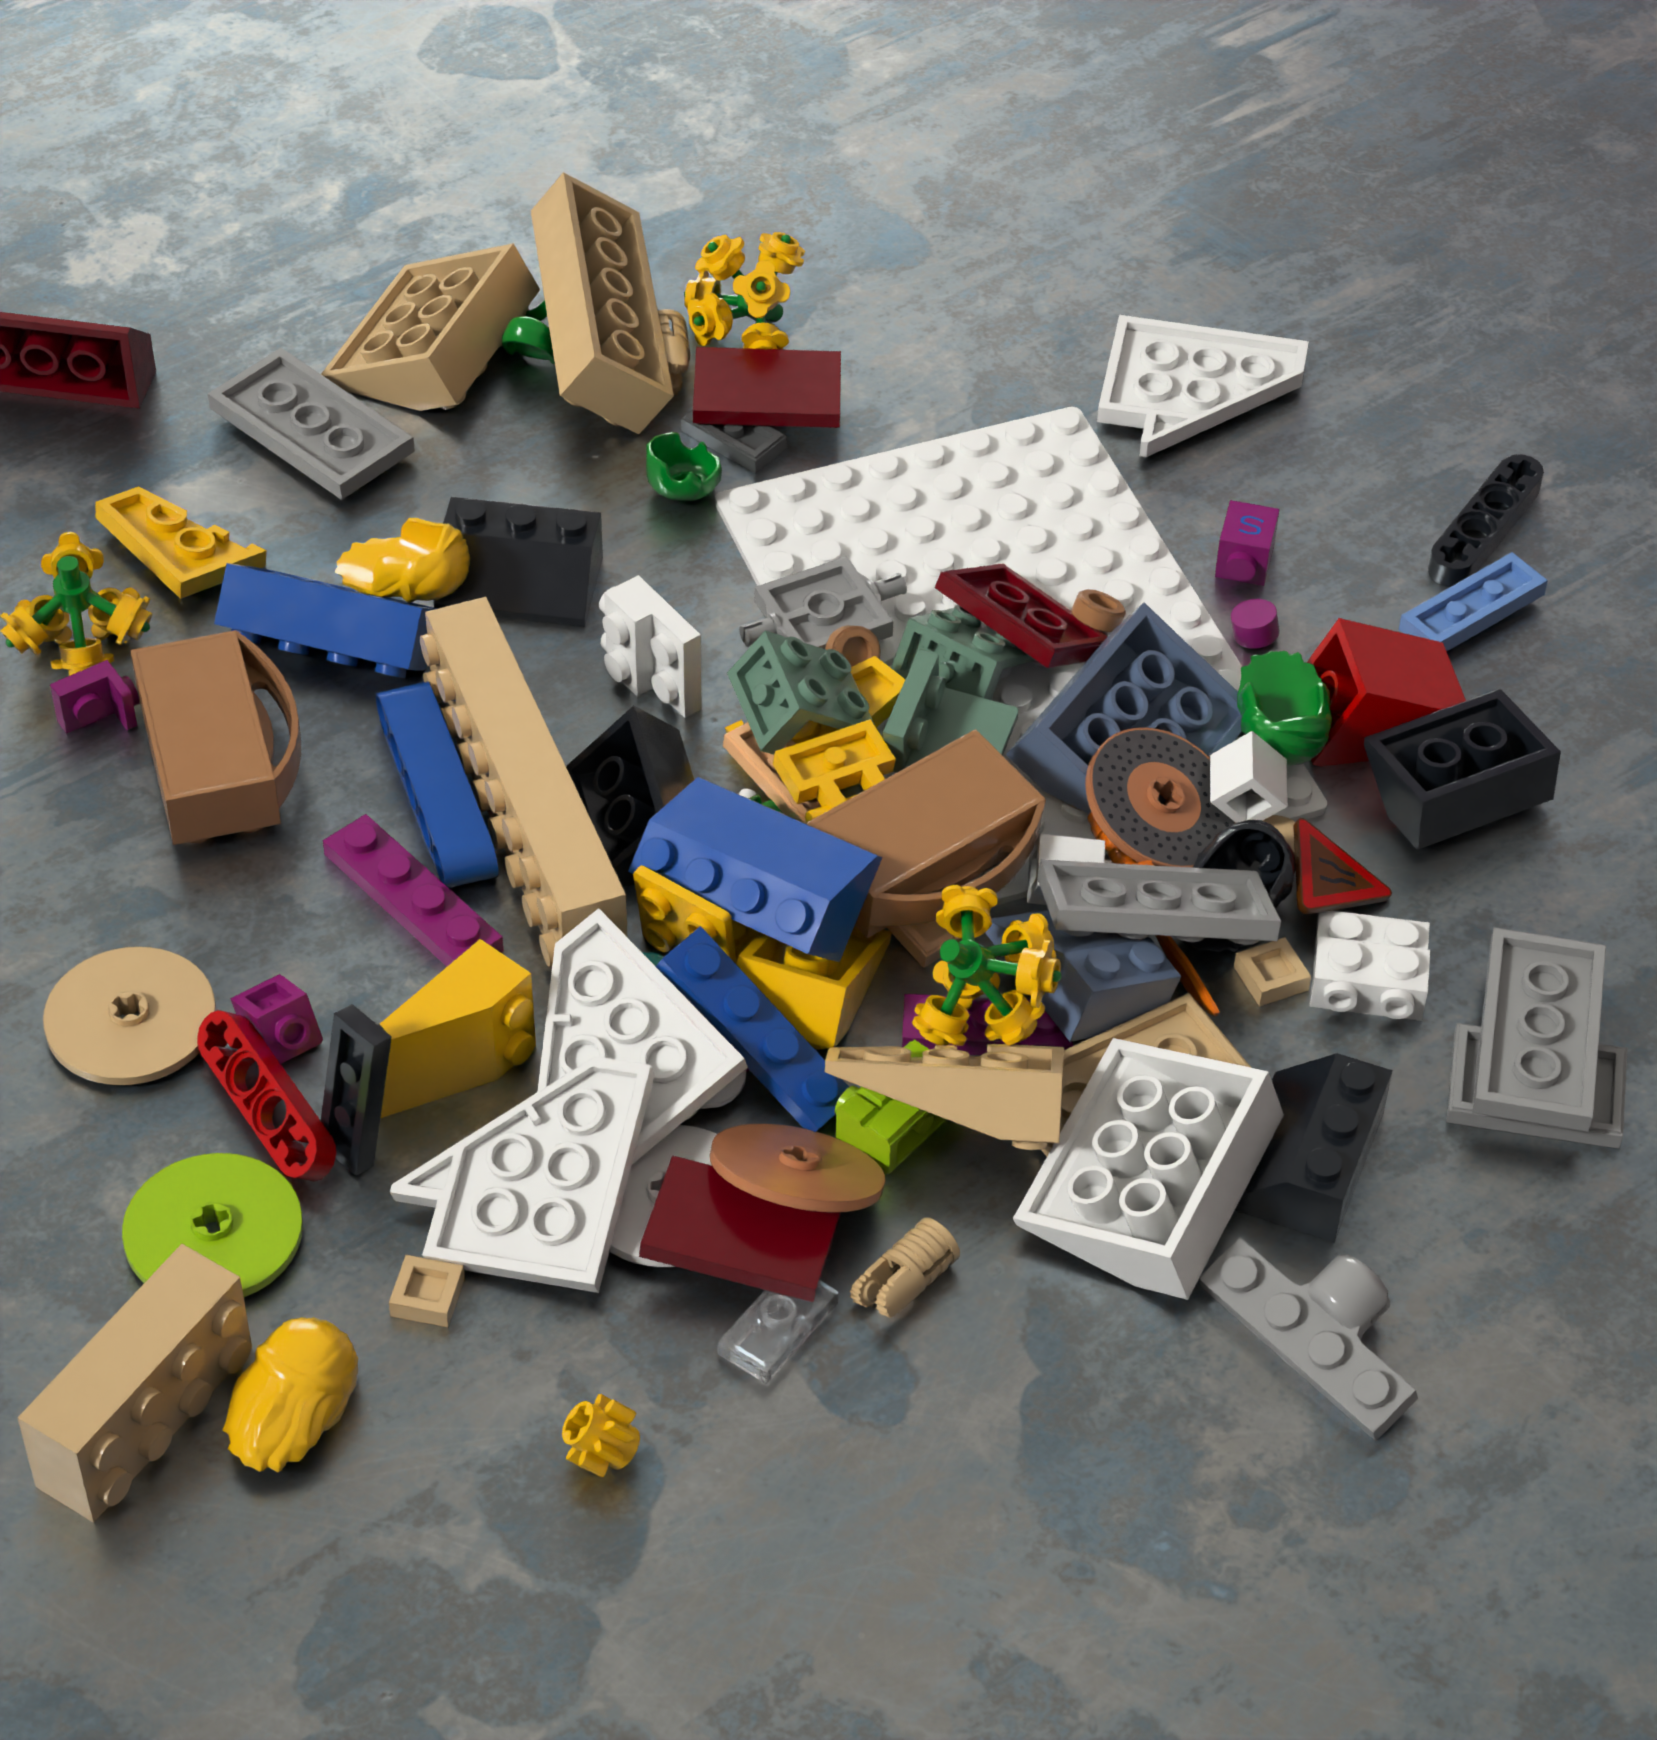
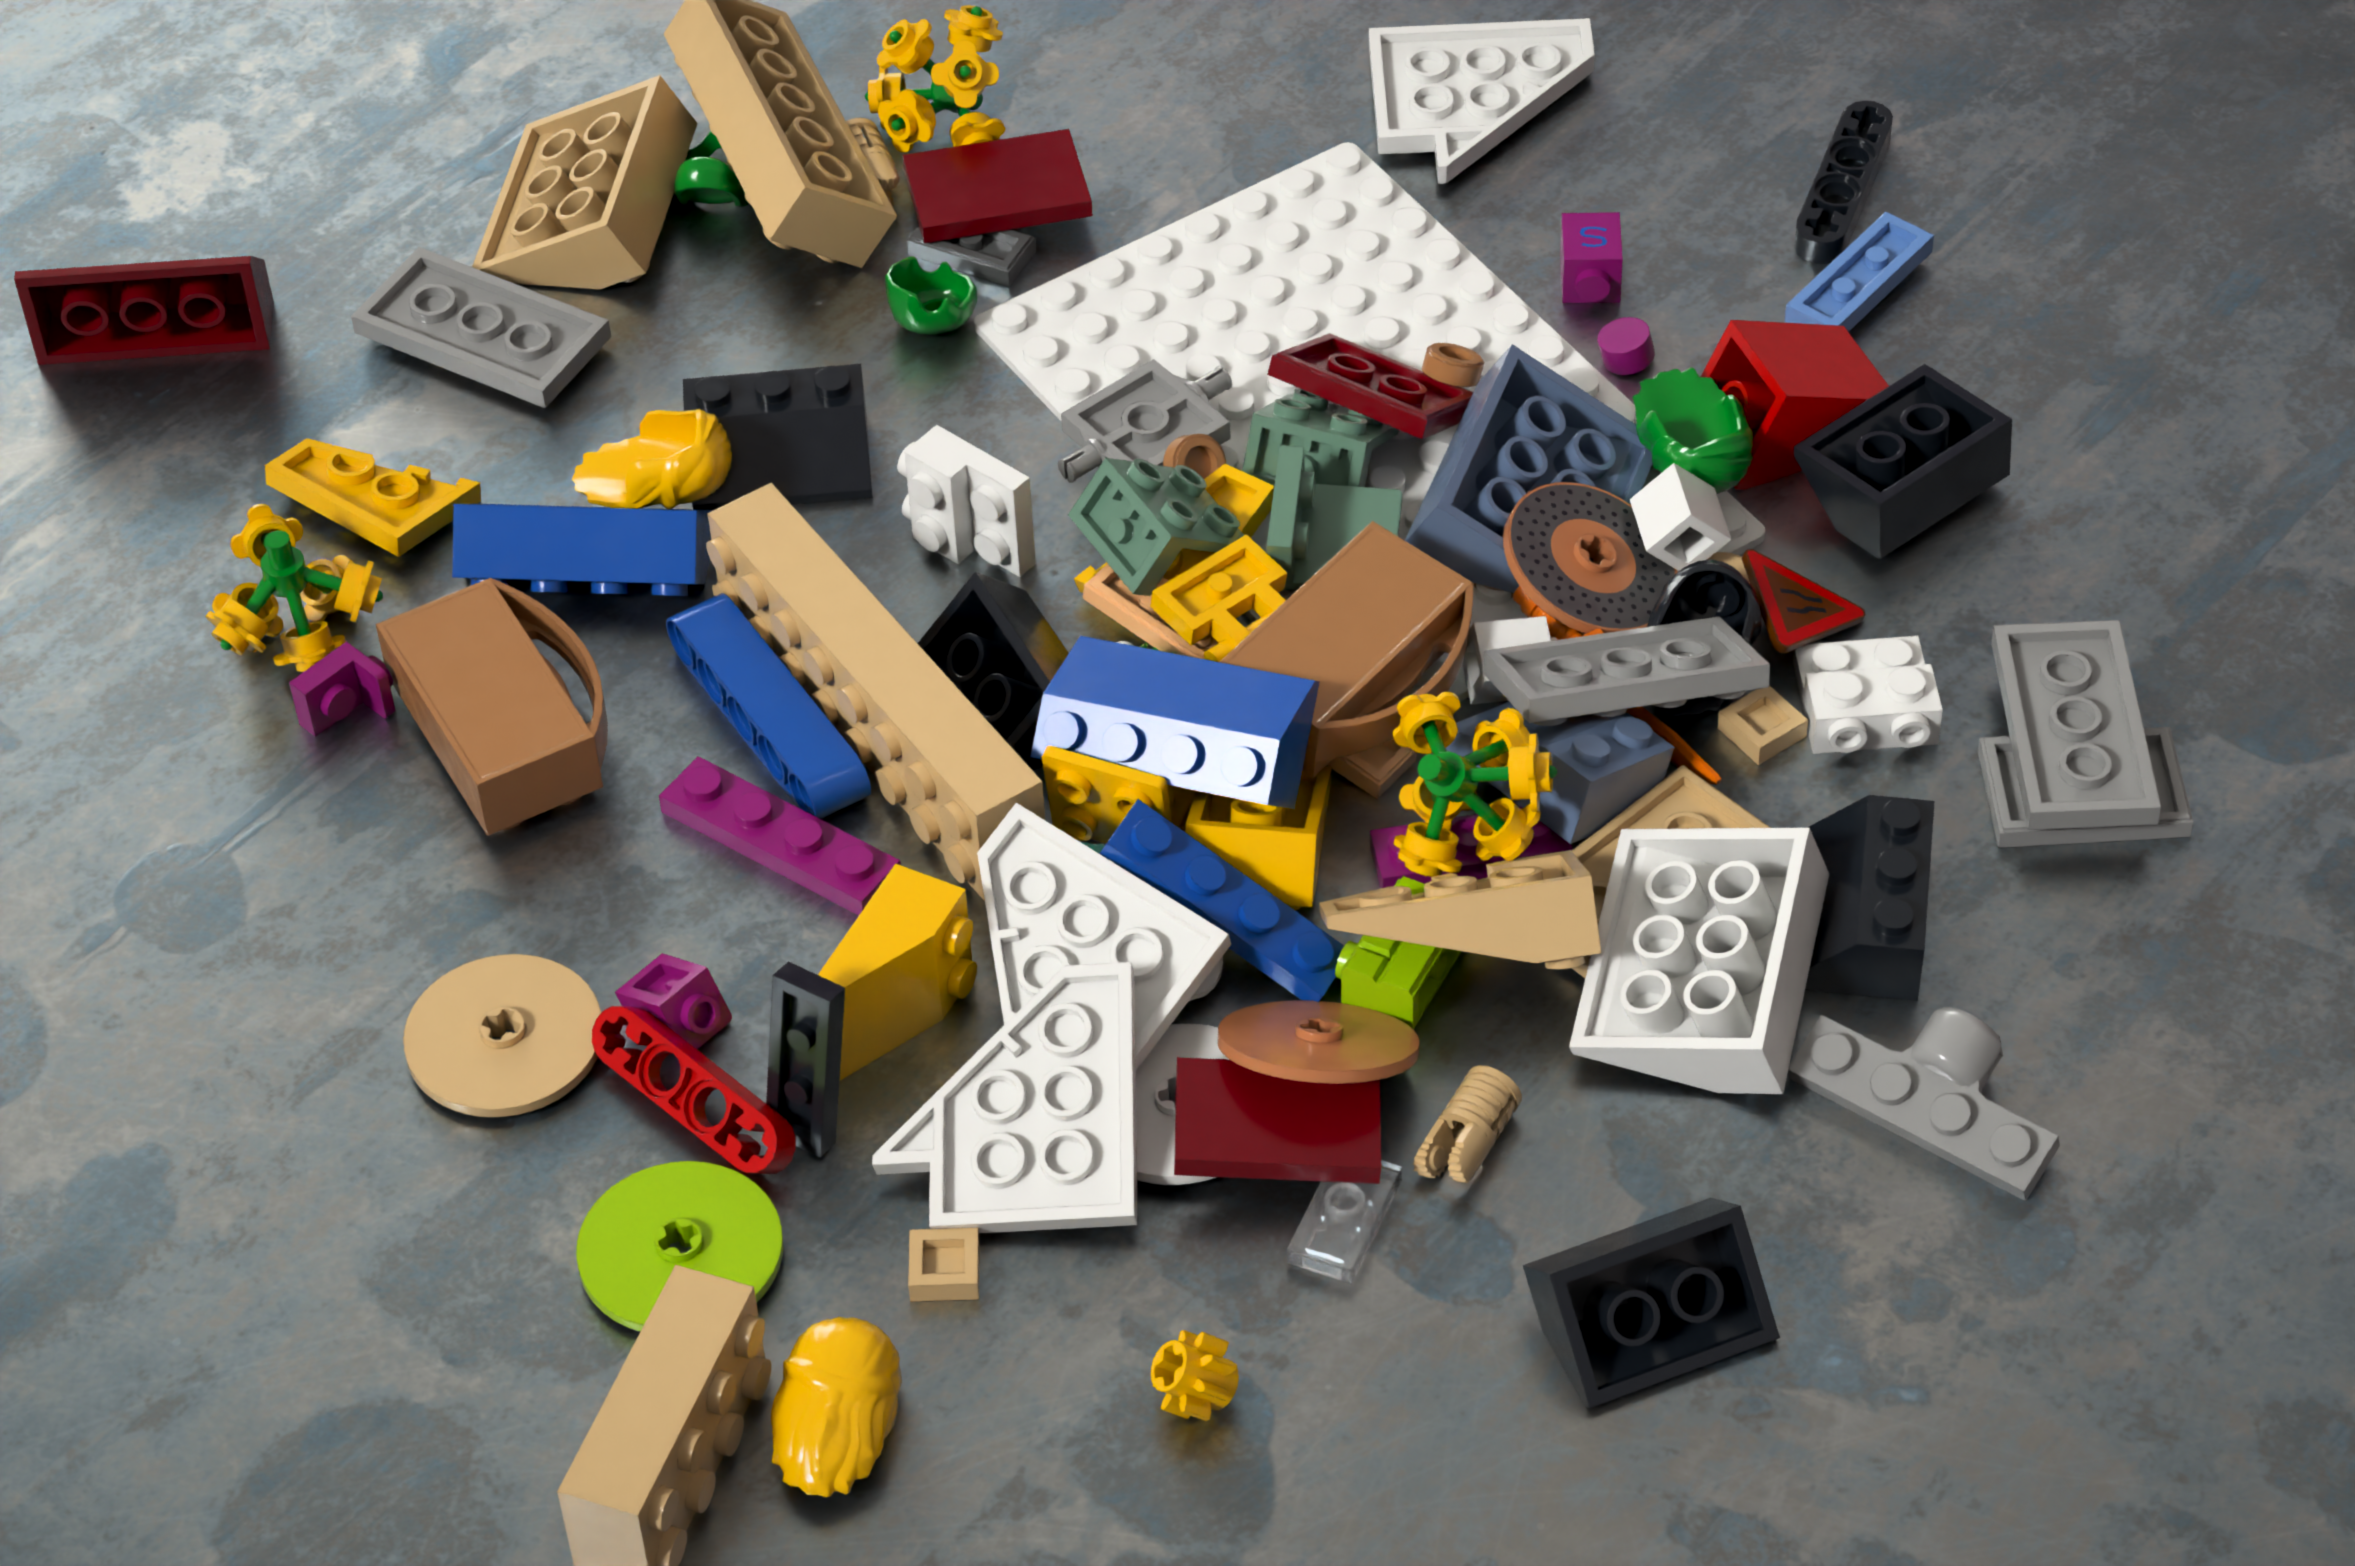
camera: 10 degrees left, 0 degrees up
none -> black slope [1523,1198,1780,1408]

